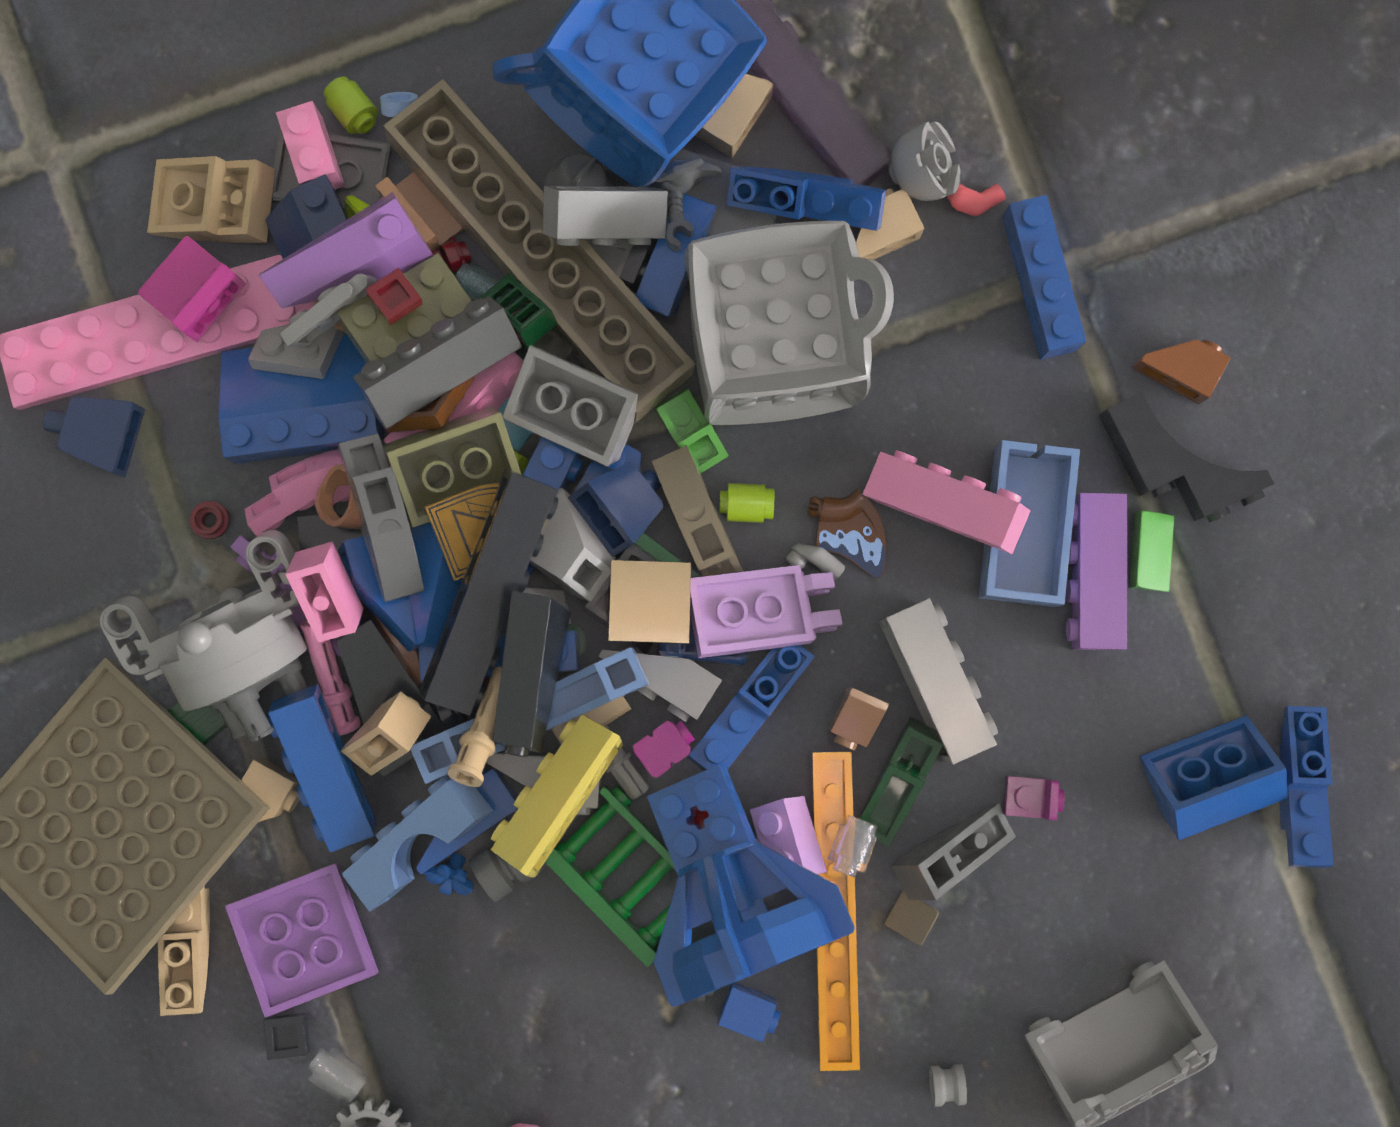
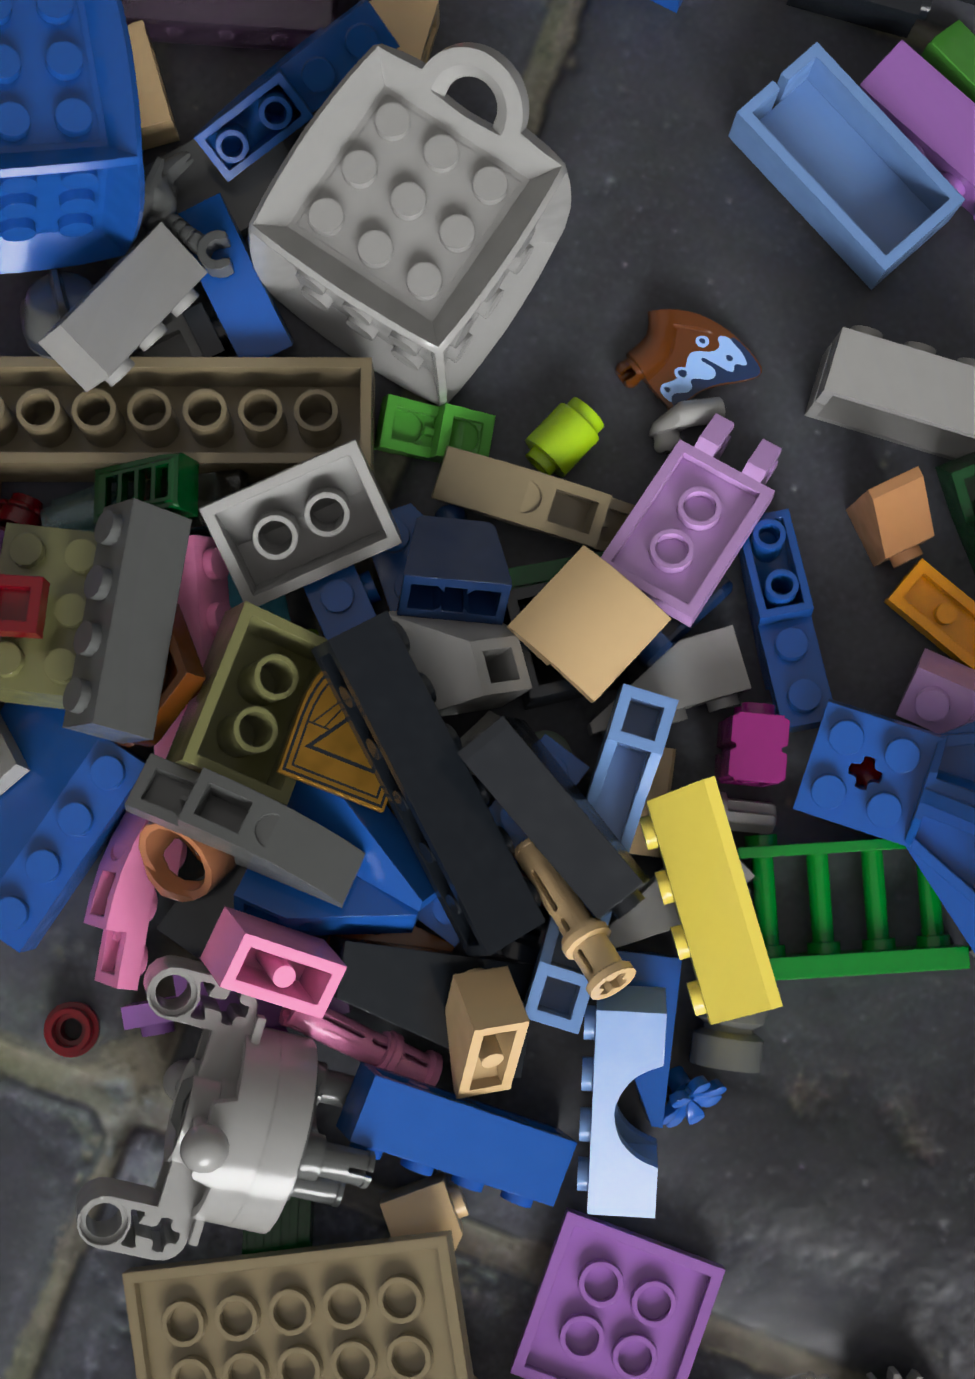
camera: 55 degrees left, 0 degrees up
bright pink brick [863,450,1031,554] -> none

